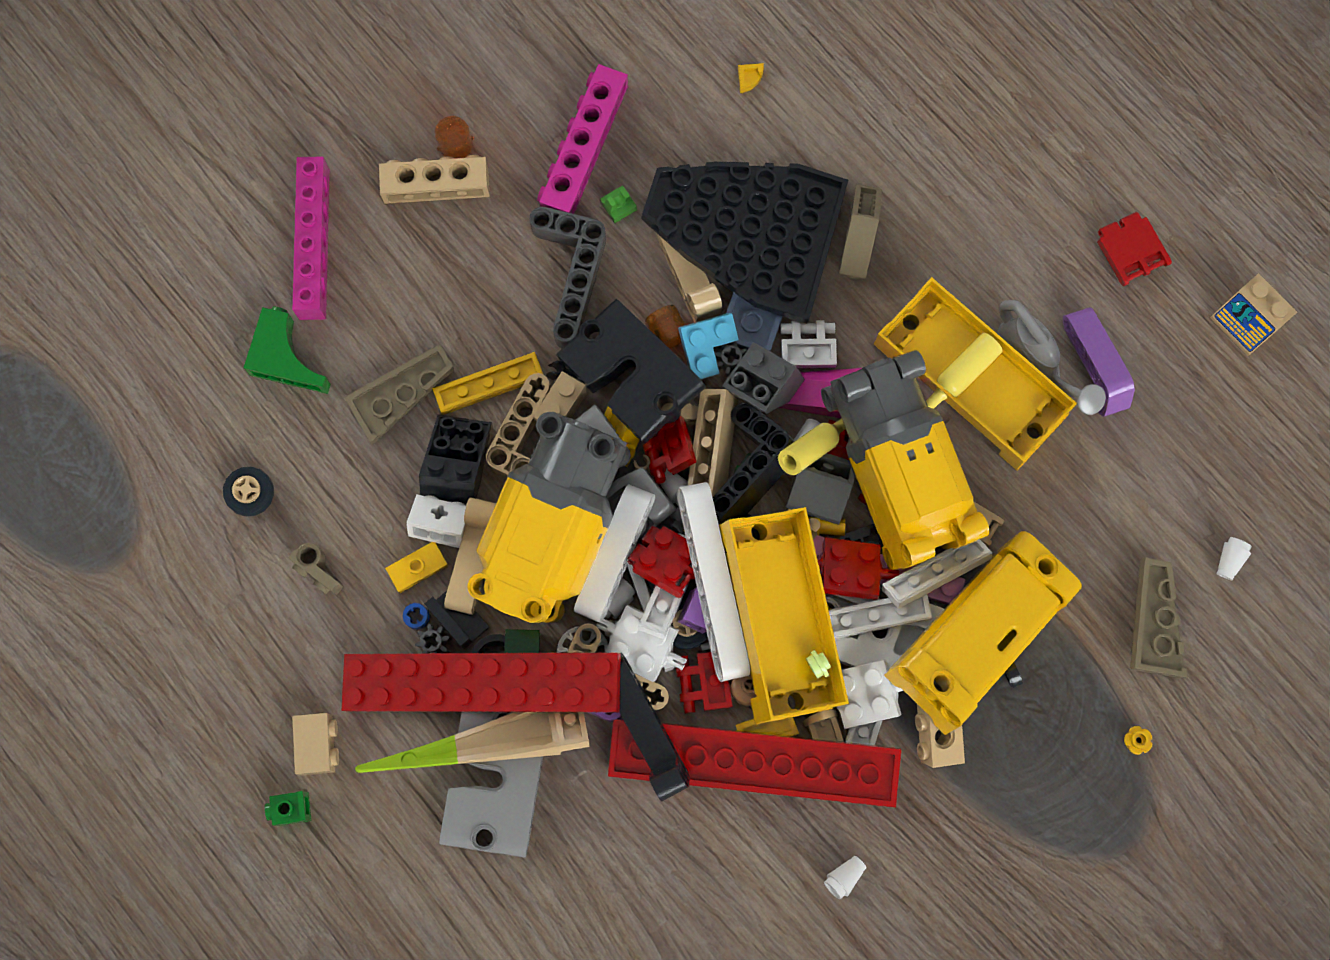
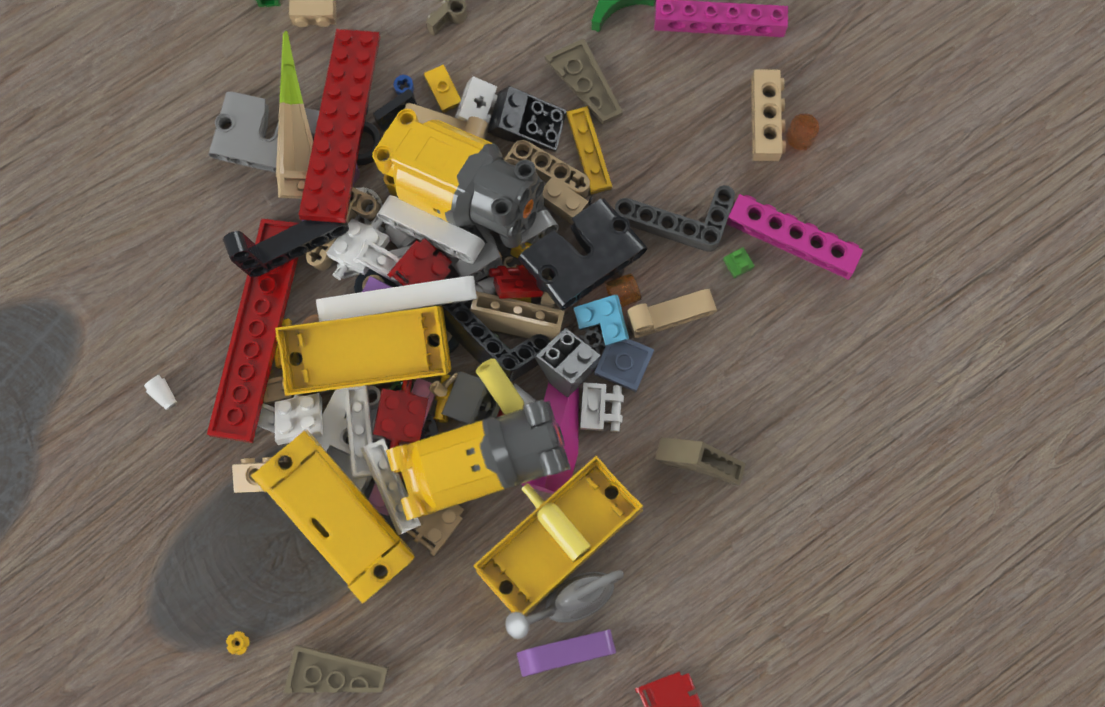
camera: 95 degrees right, 0 degrees up
dark grey gear [415,624,452,654] -> none
dark green panel [504,629,540,653] -> none
black wing [641,161,848,324] -> none
red plate [676,652,733,714] -> none
yellow tile [738,63,764,93] -> none
yellowish green plate [806,650,831,679] -> none
black tile [1004,662,1023,688] -> none

